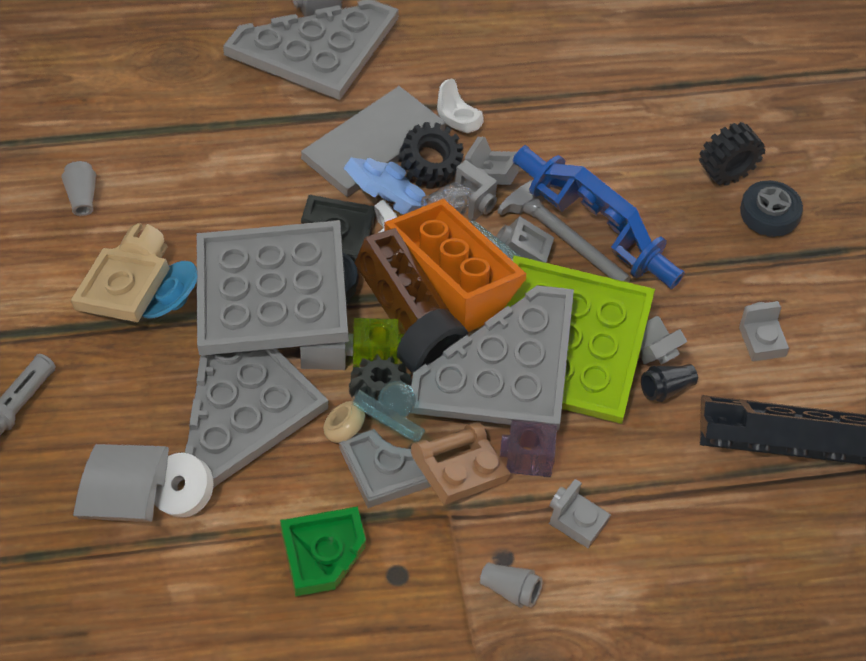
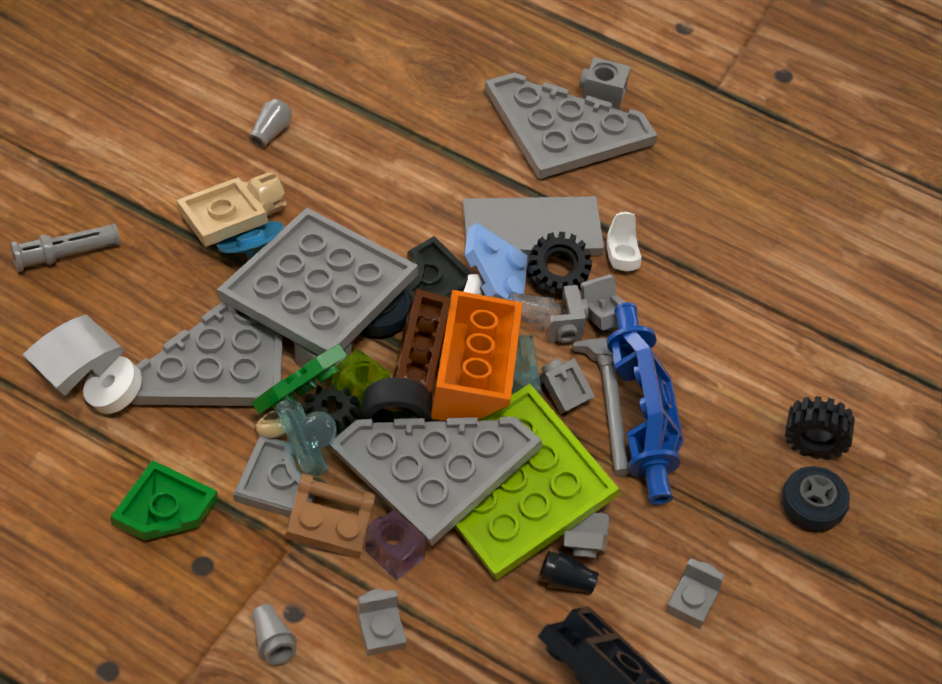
camera: 40 degrees right, 0 degrees up
none -> green plate [251,344,347,414]

